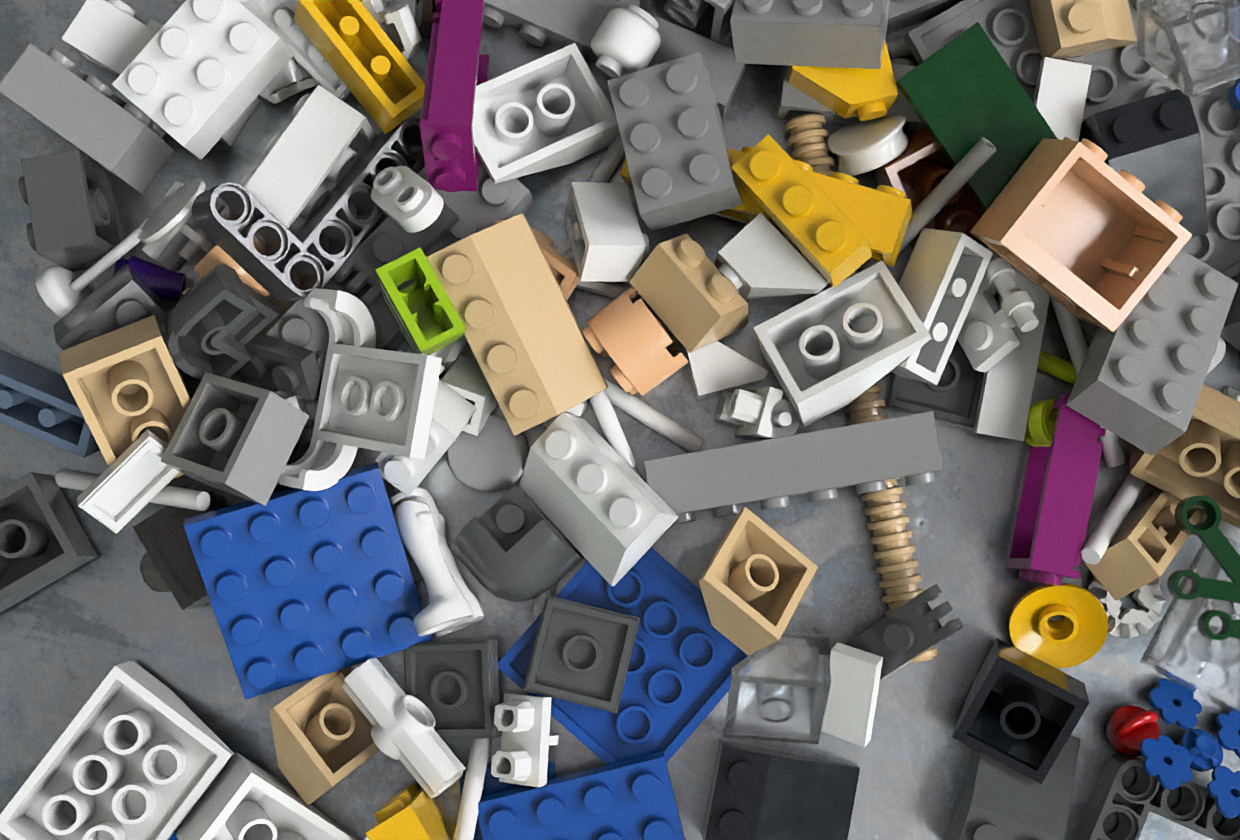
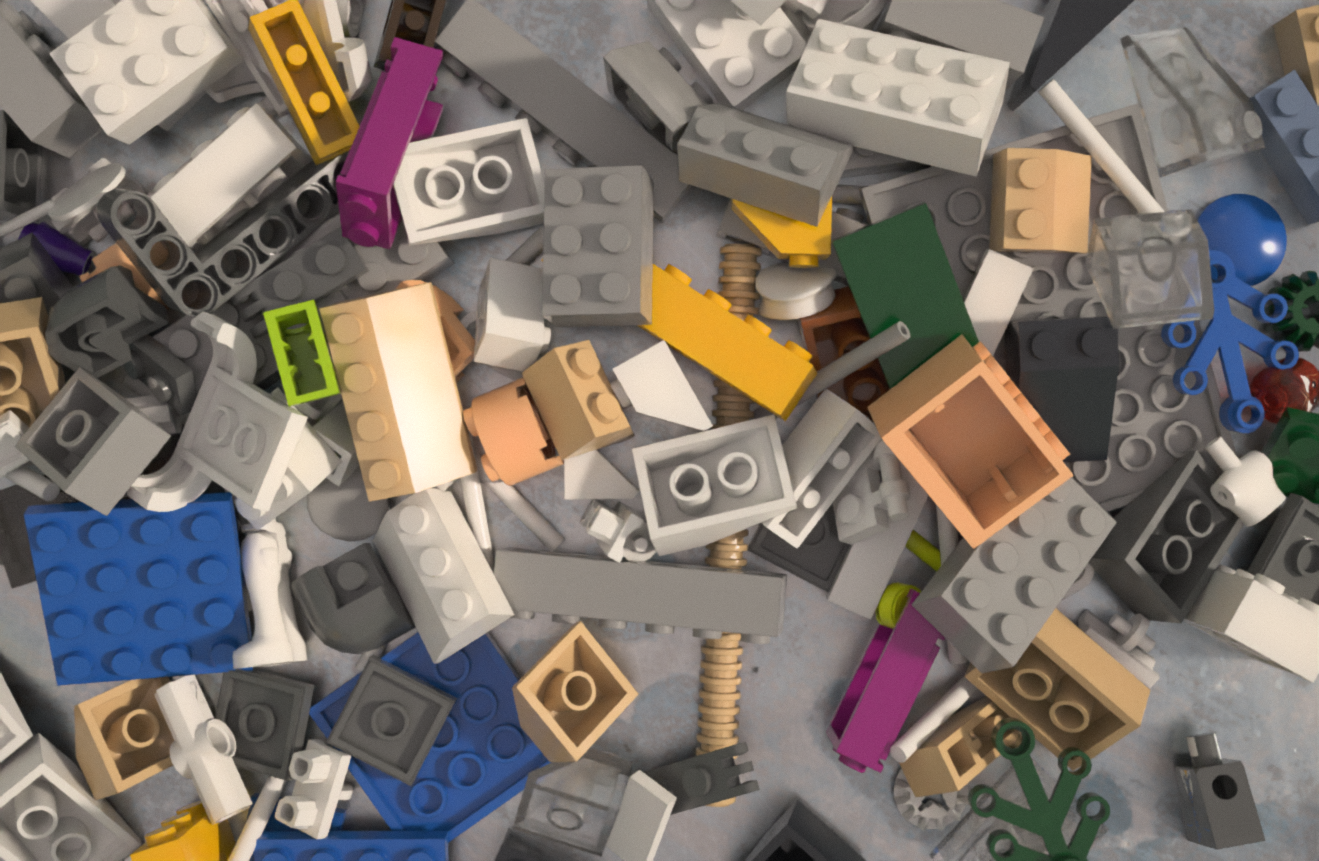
camera: 10 degrees right, 5 degrees up
white plate [371,166,444,233] -> none
white head [590,5,661,78] -> none
yellow brick [731,134,872,289] -> none
yellow dish [1009,583,1109,668] -> none

